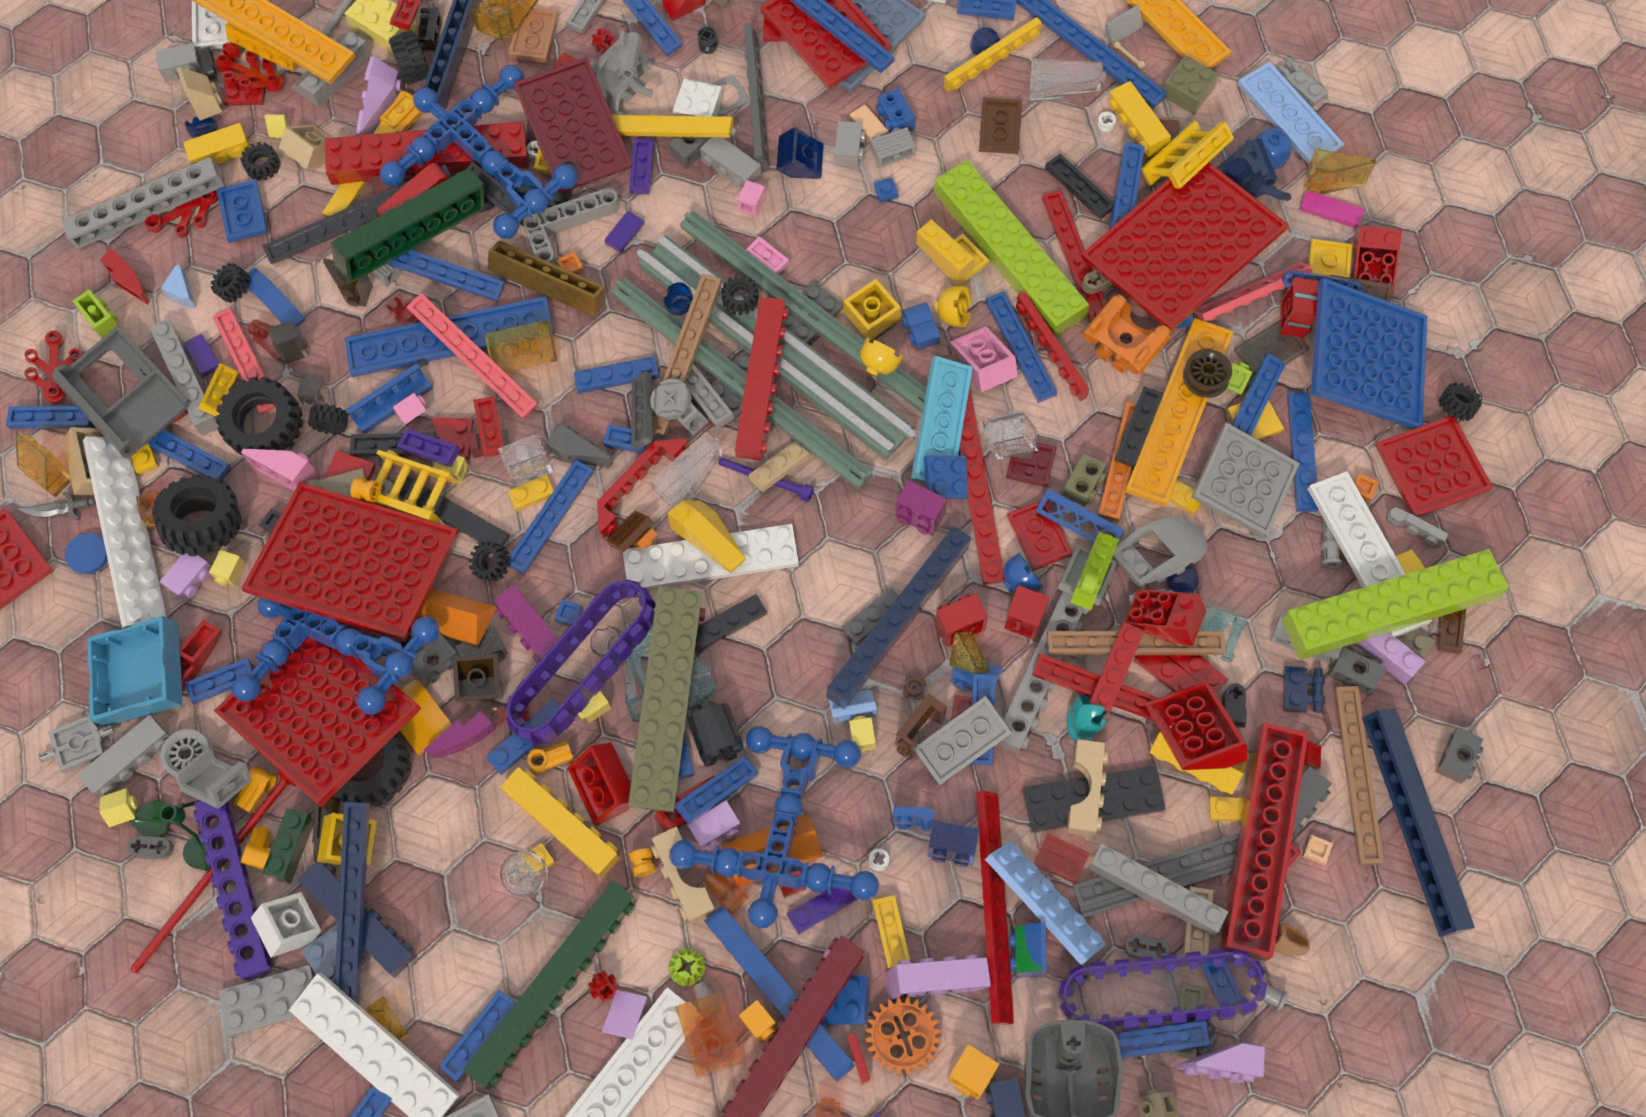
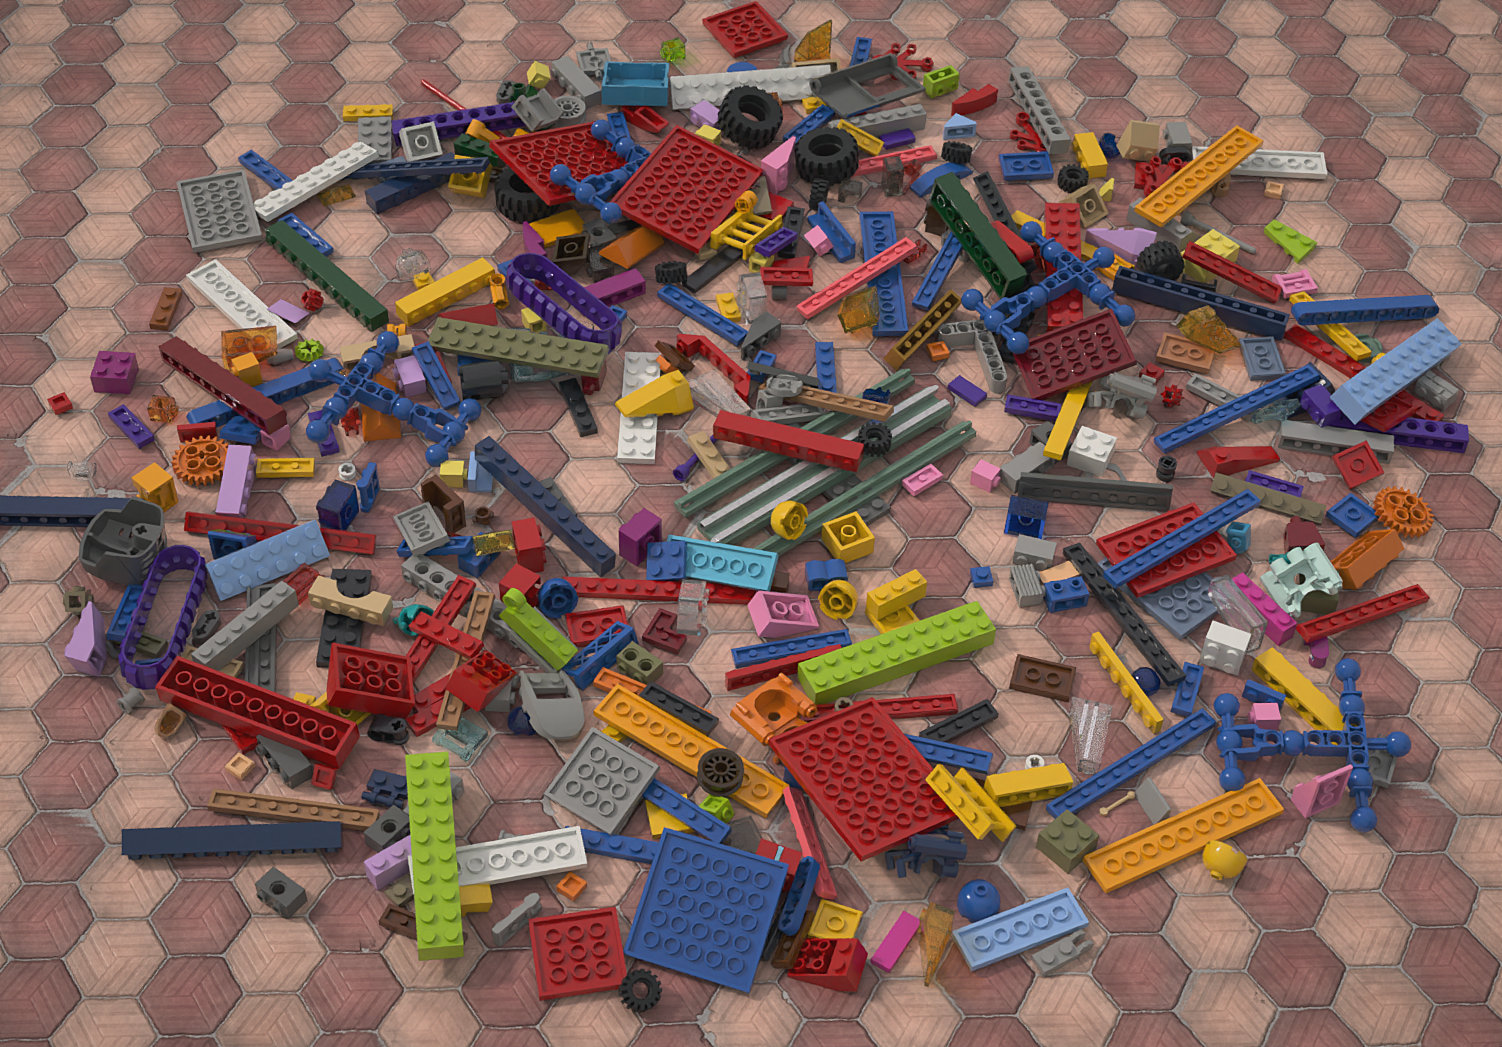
camera: 95 degrees right, 20 degrees down
none -> yellow plate [343,104,393,121]
none -> clear neon green brick [660,37,685,62]
none -> black plate [1062,543,1186,687]

